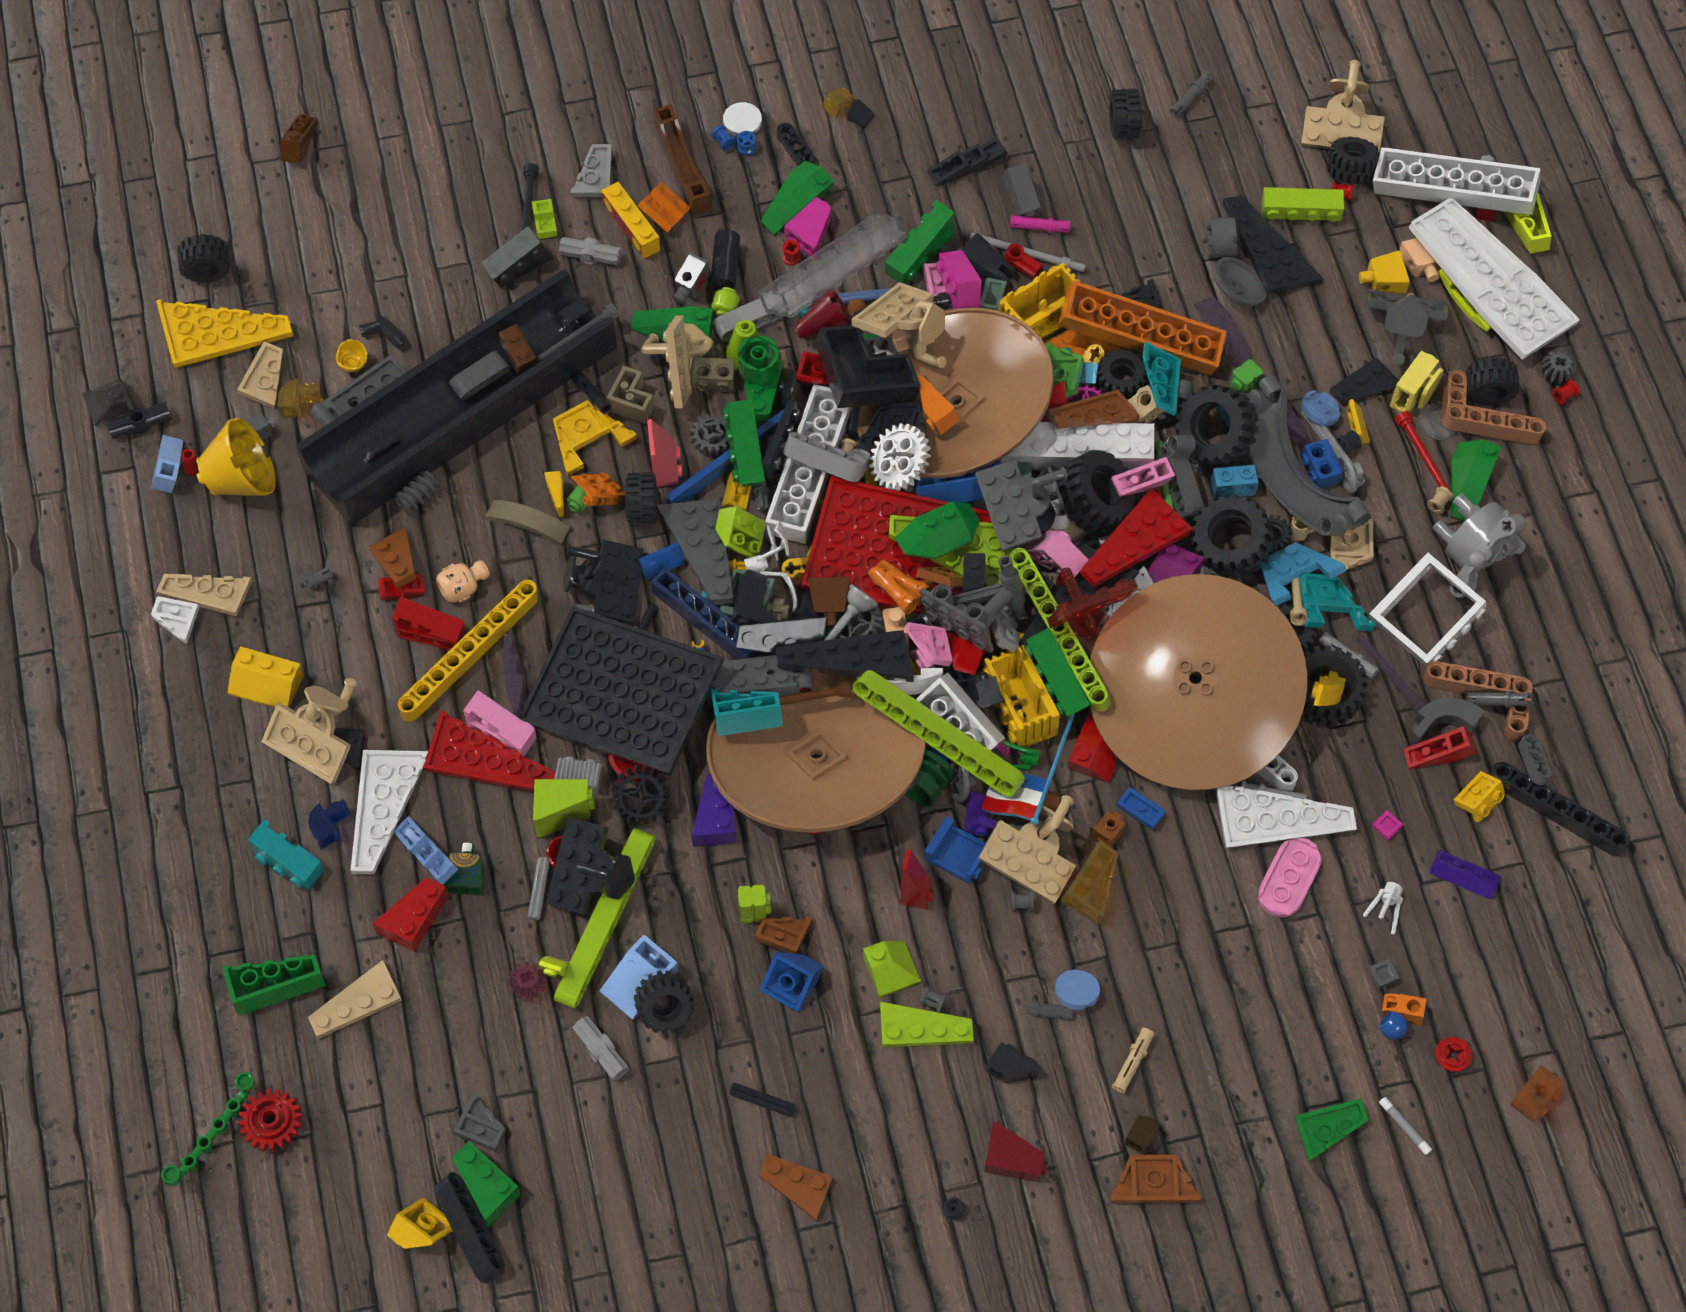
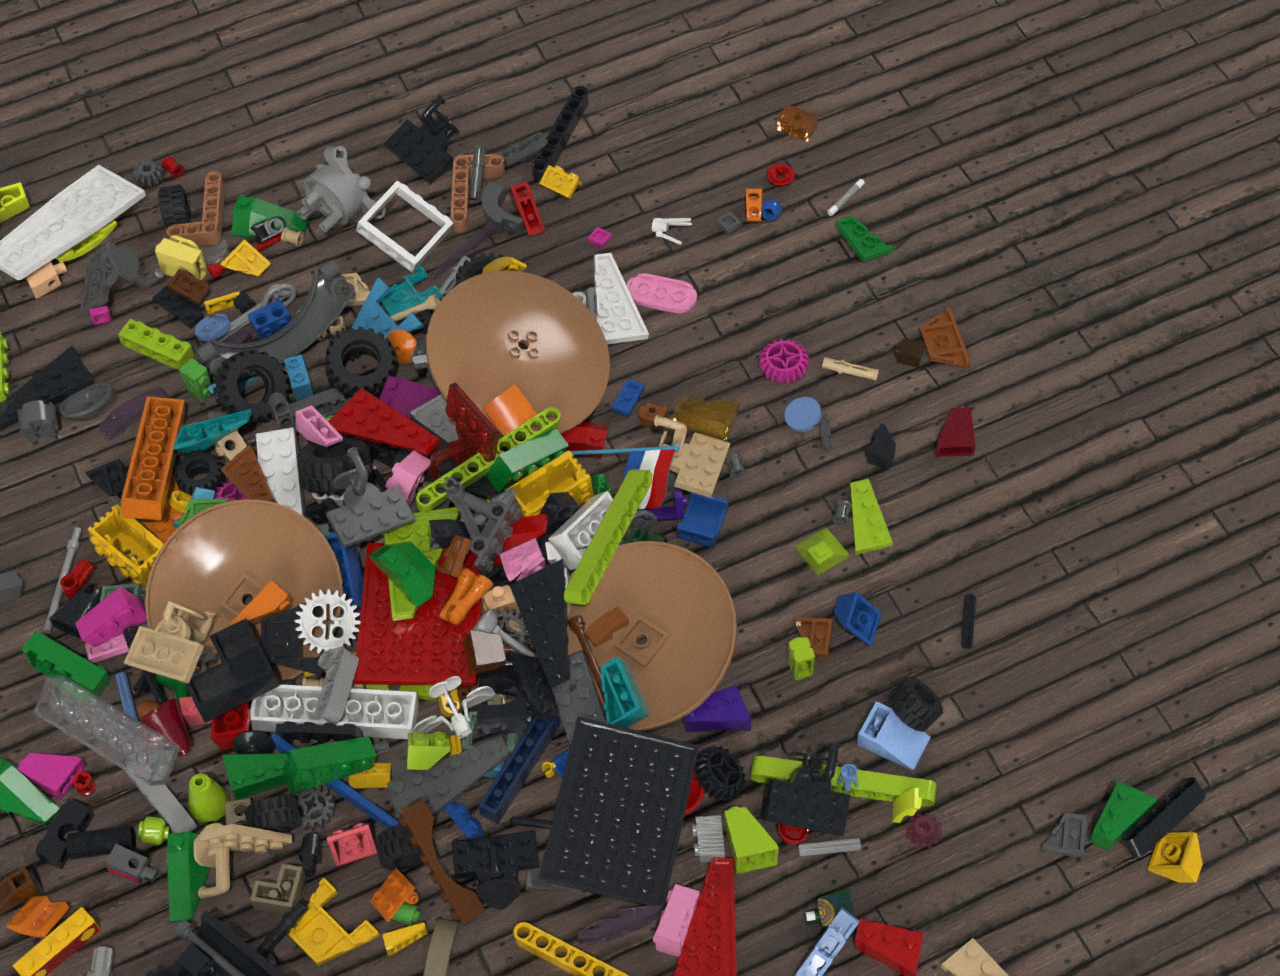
camera: 100 degrees left, 5 degrees down
light grey piece [572,1016,629,1081] -> none
green brick [738,335,779,385] -> none
dark orange wing [759,1153,833,1222] -> none
red wedge [900,849,935,910] -> none
black plate [942,1197,965,1220] -> none
dark pink pin [1010,215,1070,234] -> none
yellow torso [1359,251,1410,294] -> none
dark purple slope [1429,850,1501,899] -> none
none -> black arch [35,799,94,869]
none -> dark pink tile [89,306,112,325]
none -> lime brick [118,319,194,371]
none -> reddish brown bracket [167,269,210,305]
none -> yellow wing [221,239,271,278]
none -> black tyre [244,795,301,833]
none -> black piece [250,216,286,243]
none -> black arm [298,833,322,878]
none -> black plate [384,95,460,185]
none -> orange dish [385,329,417,364]
none -> reddish brown arch [398,798,485,925]
none -> orange slope [483,384,538,436]
none -> dark orange slope [584,606,629,647]
none -> dark pink gear [759,338,809,385]
none -> medium blue piece [837,764,859,792]

